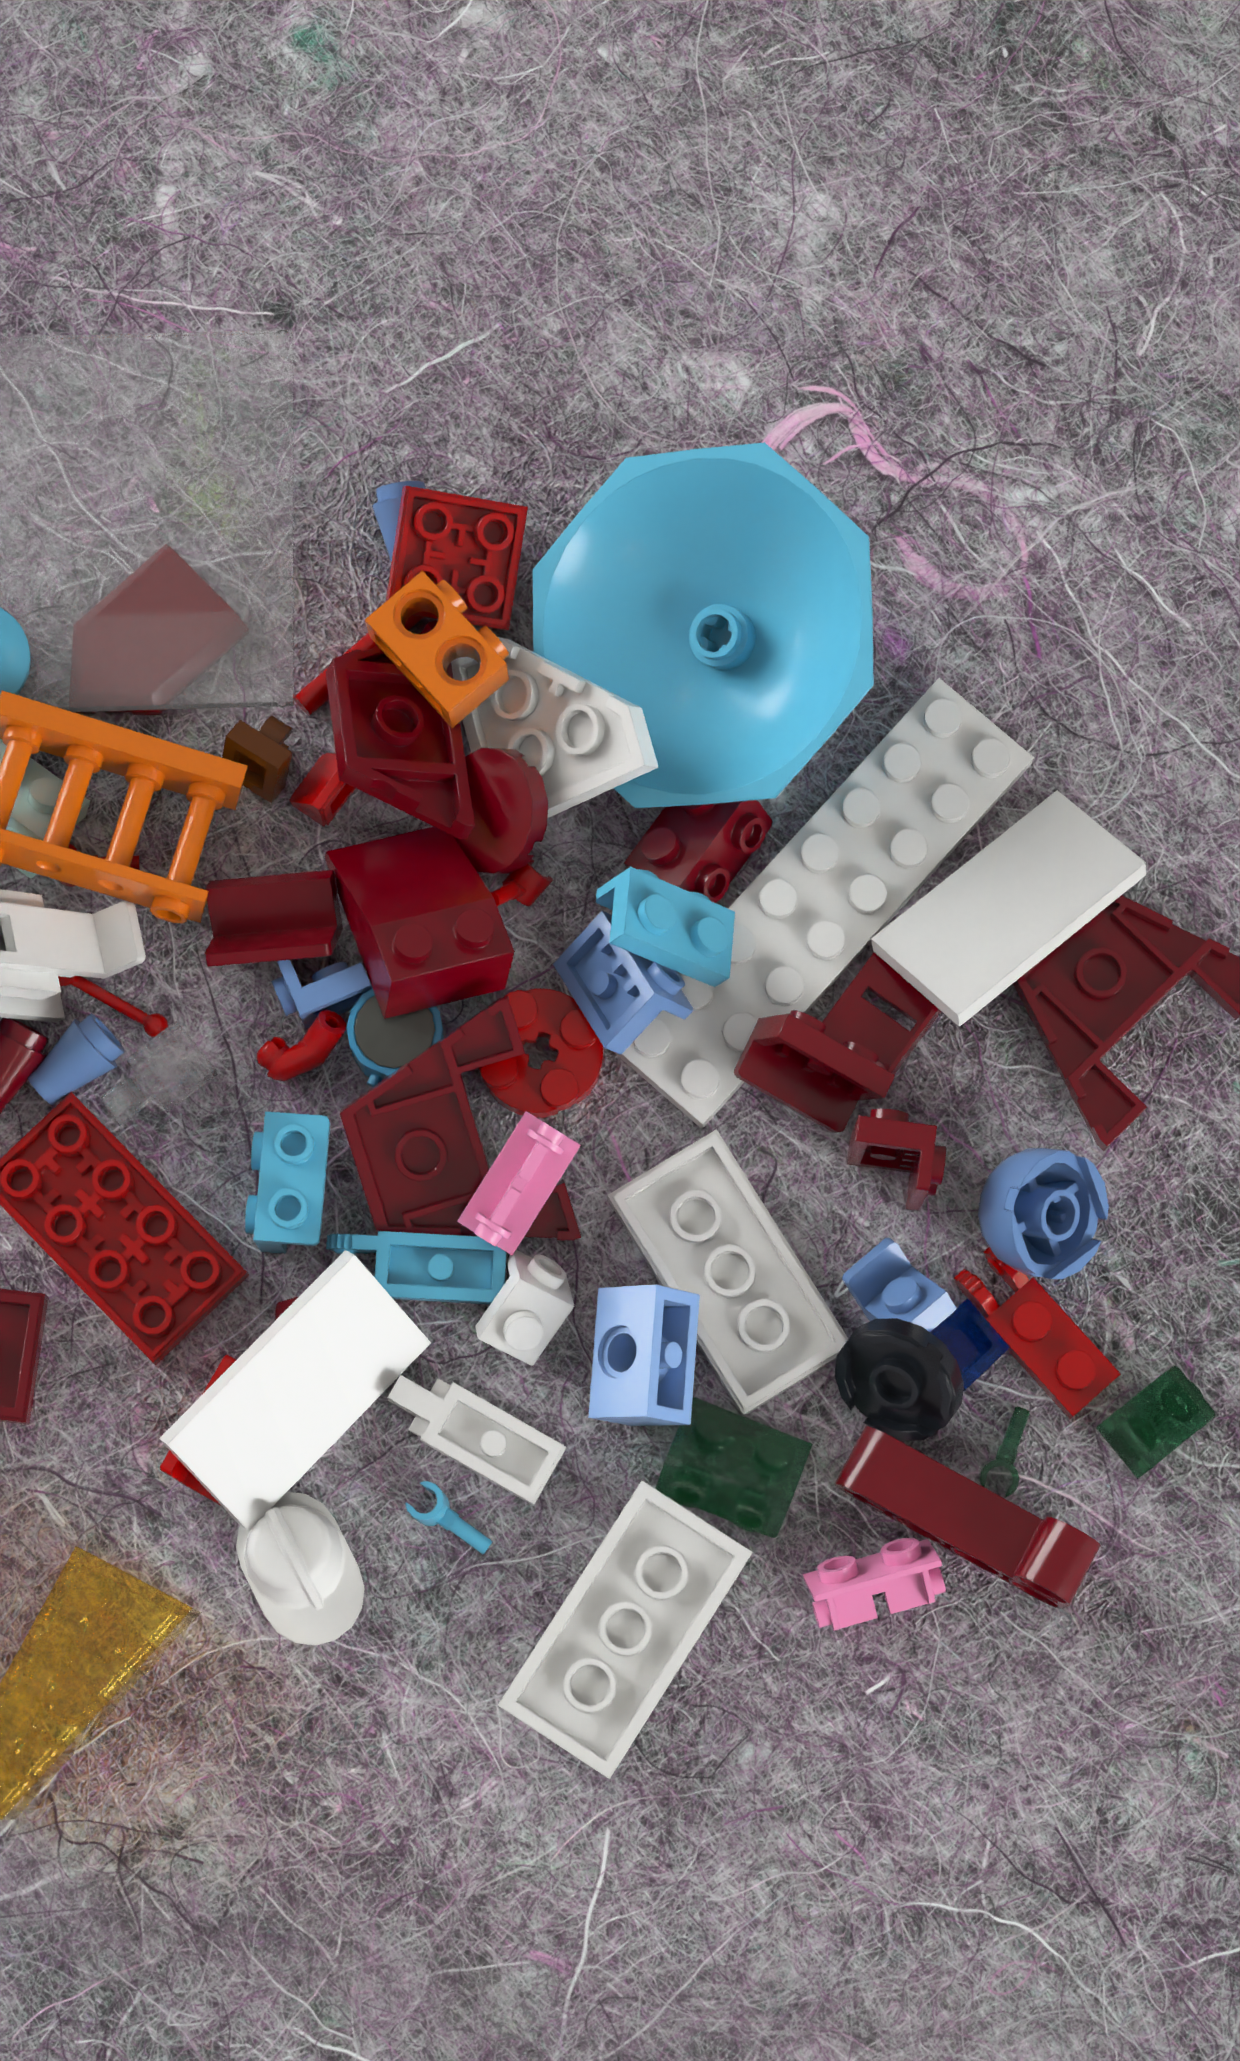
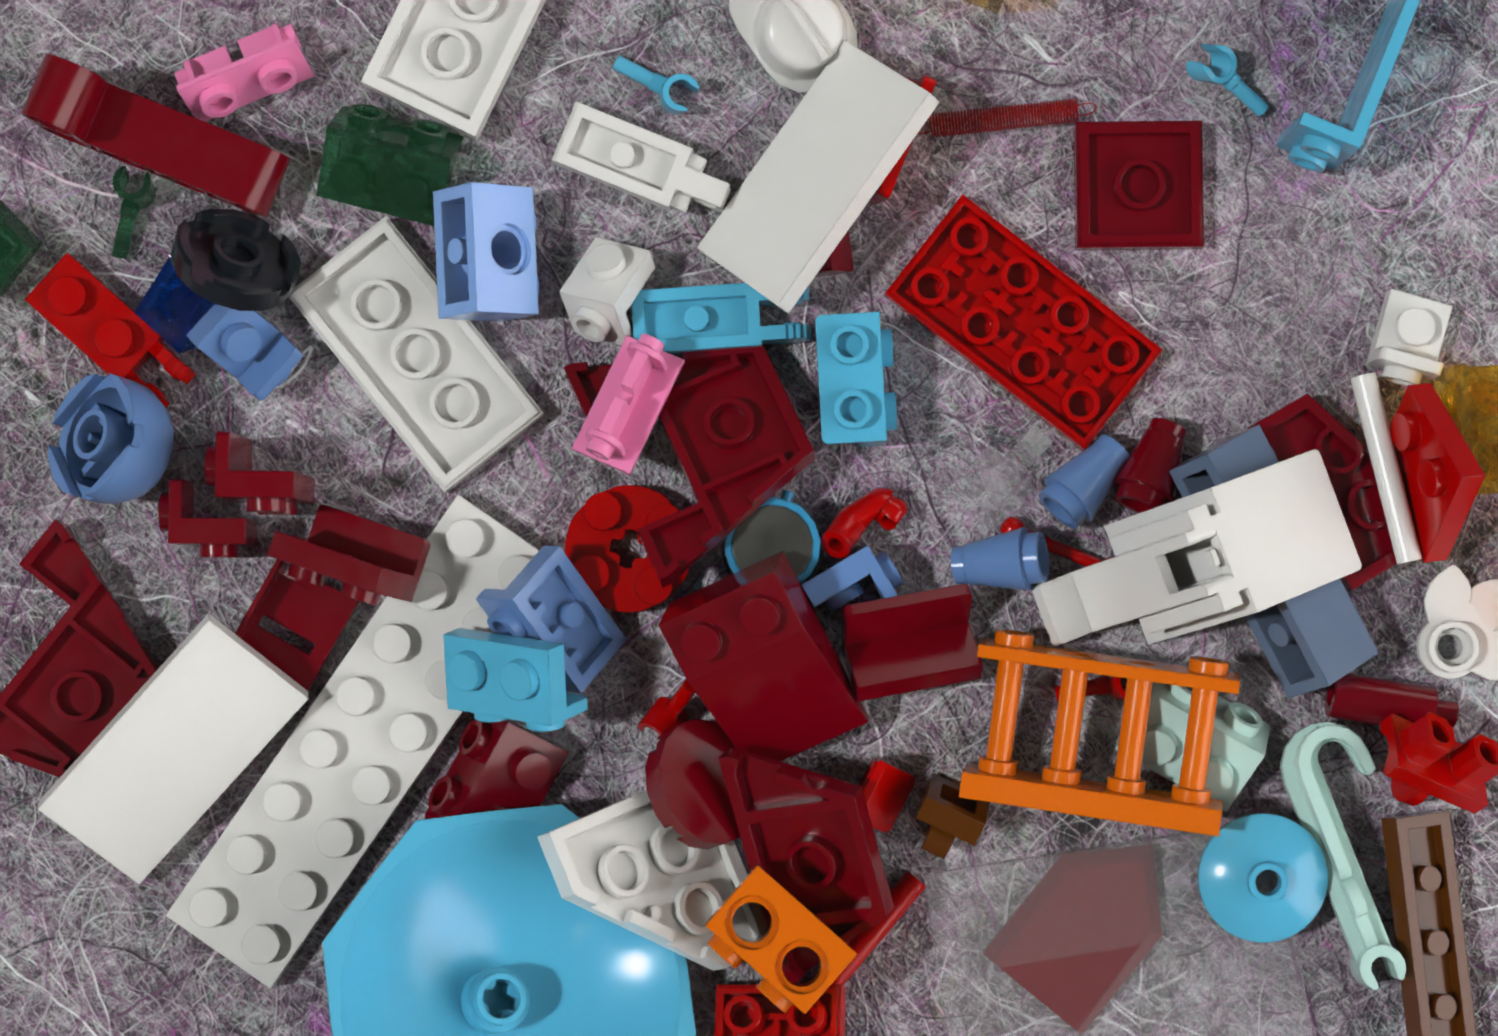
camera: 175 degrees right, 10 degrees up
none -> dark red bracket [158,479,257,558]
none -> red piece [918,98,1097,138]
none -> medium blue cone [951,527,1049,591]

